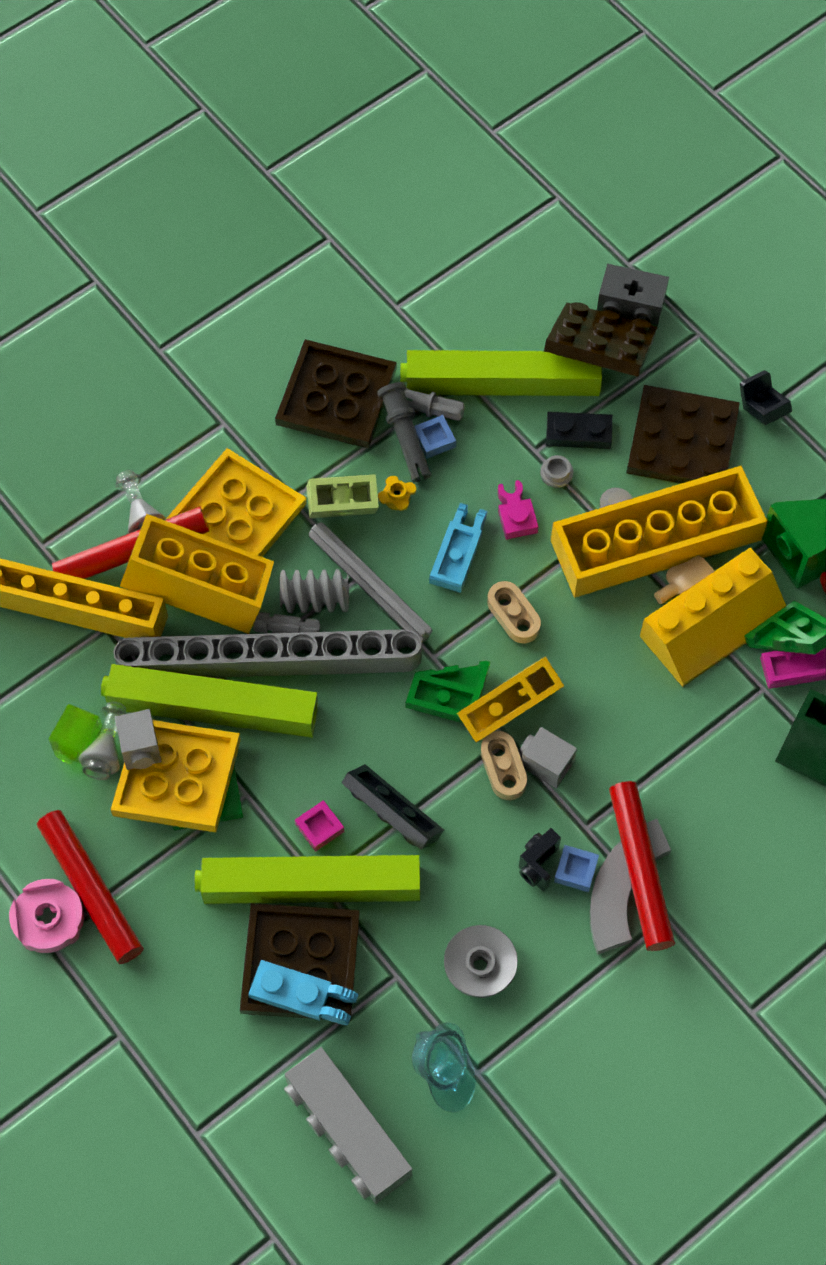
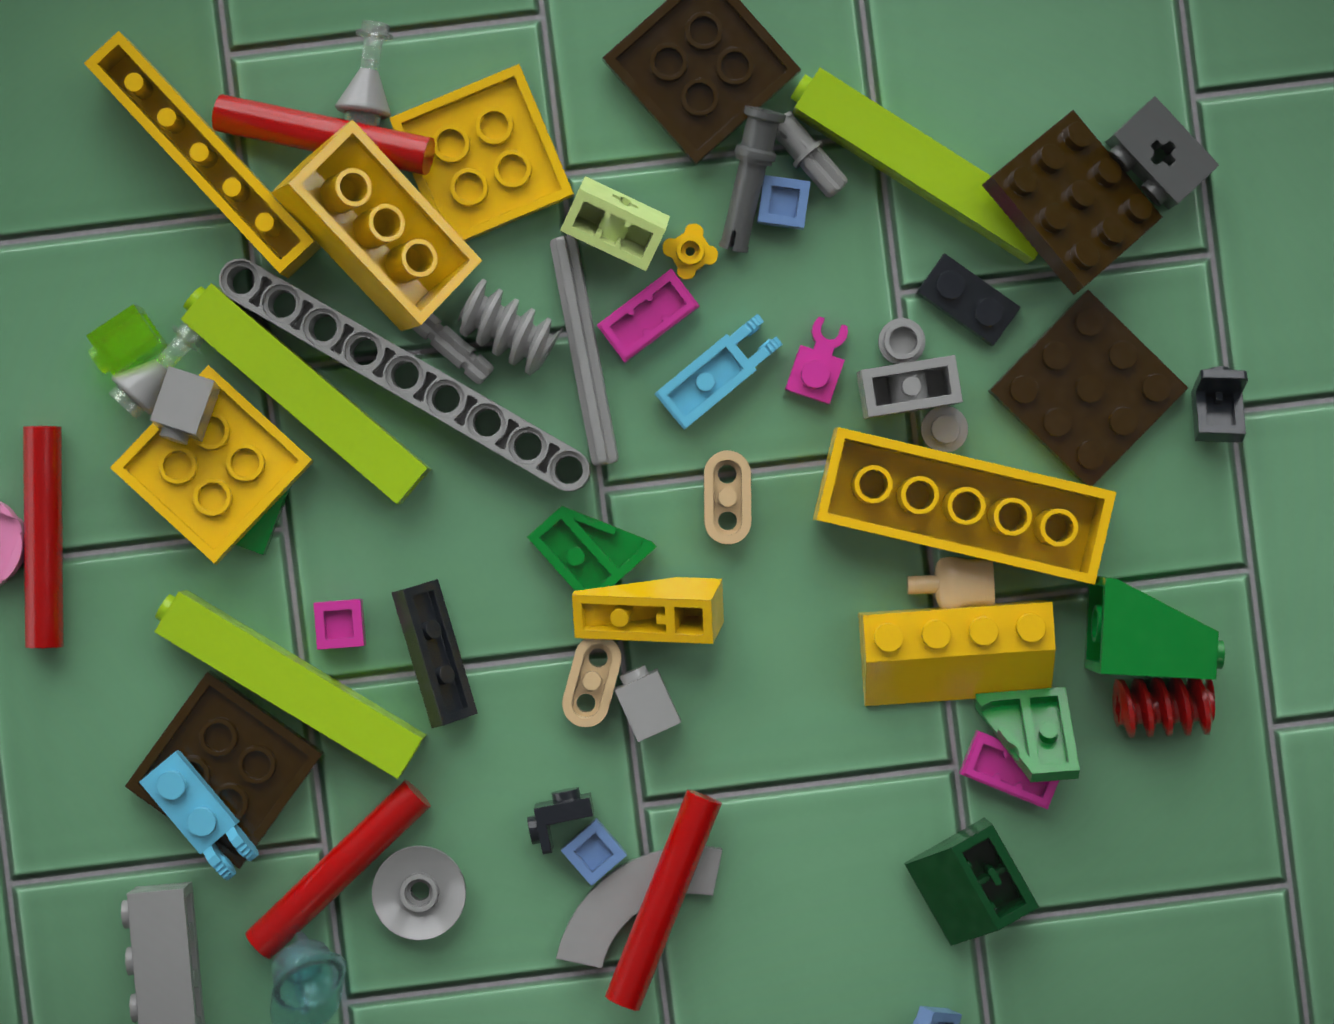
camera: 30 degrees right, 25 degrees up
none -> red piece [245,780,431,960]
none -> dark pink plate [597,268,700,363]
none -> light grey brick [856,355,963,419]

